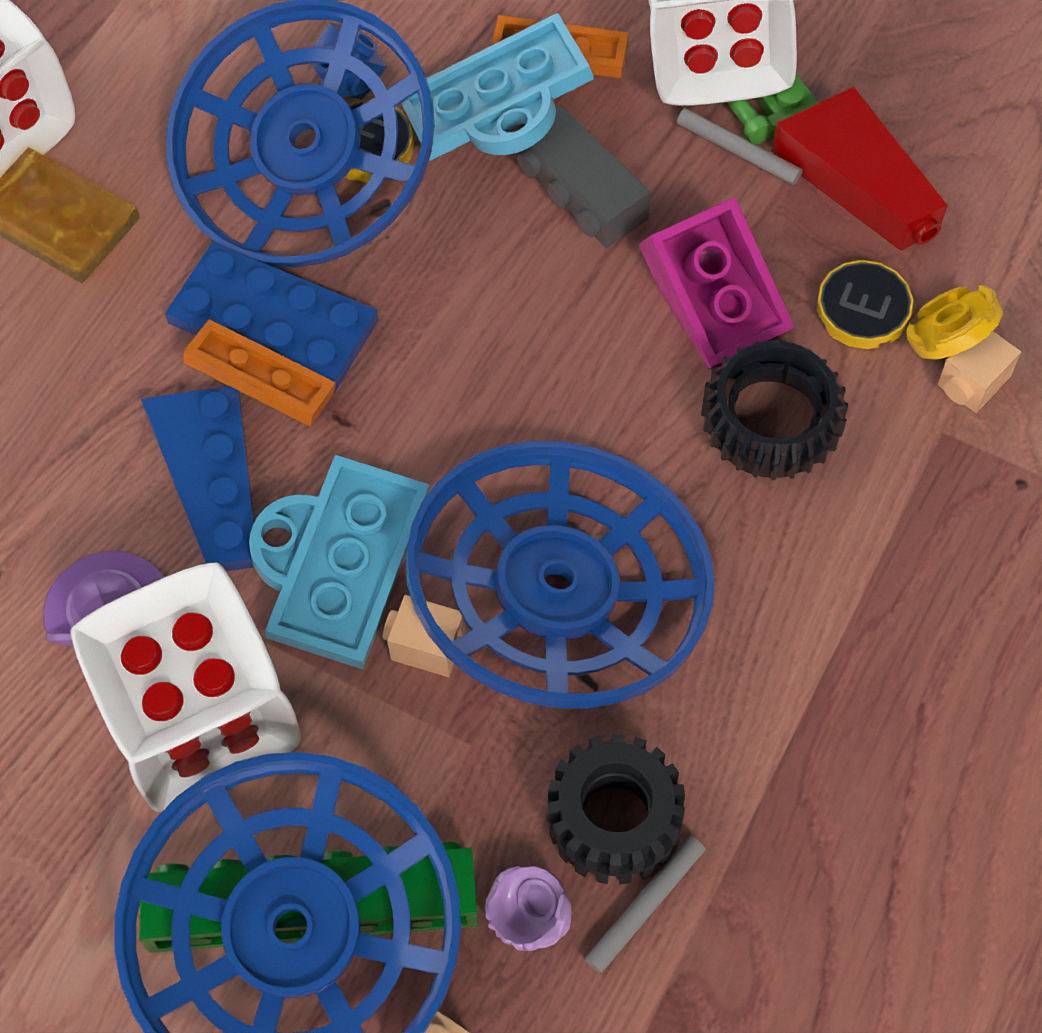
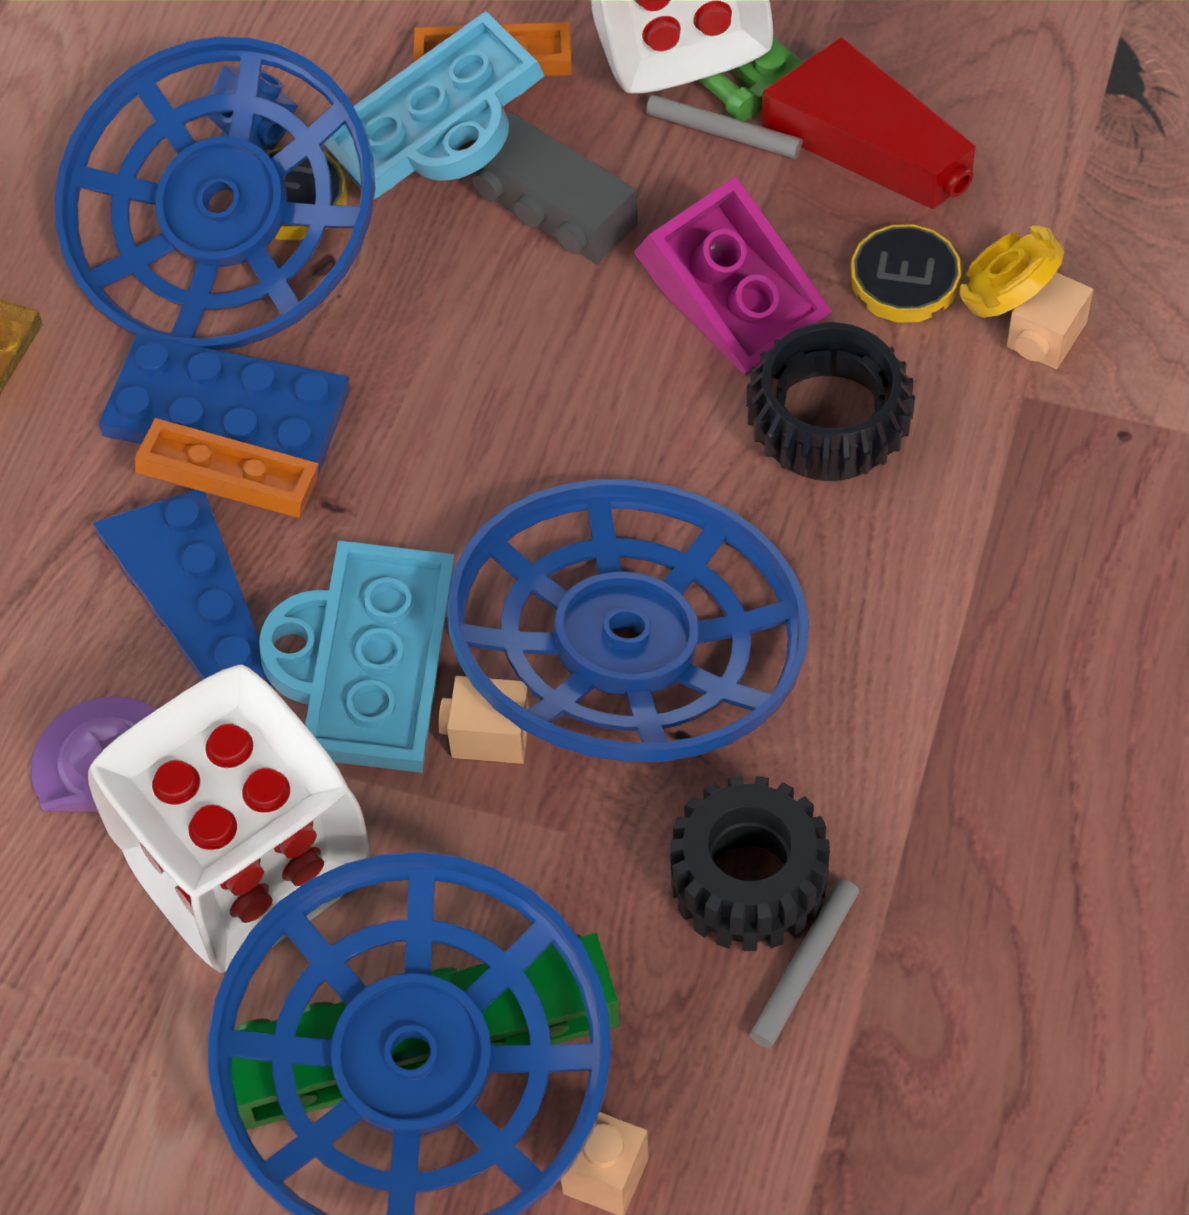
camera: 10 degrees left, 5 degrees down
lavender hair [485,866,572,951] -> none

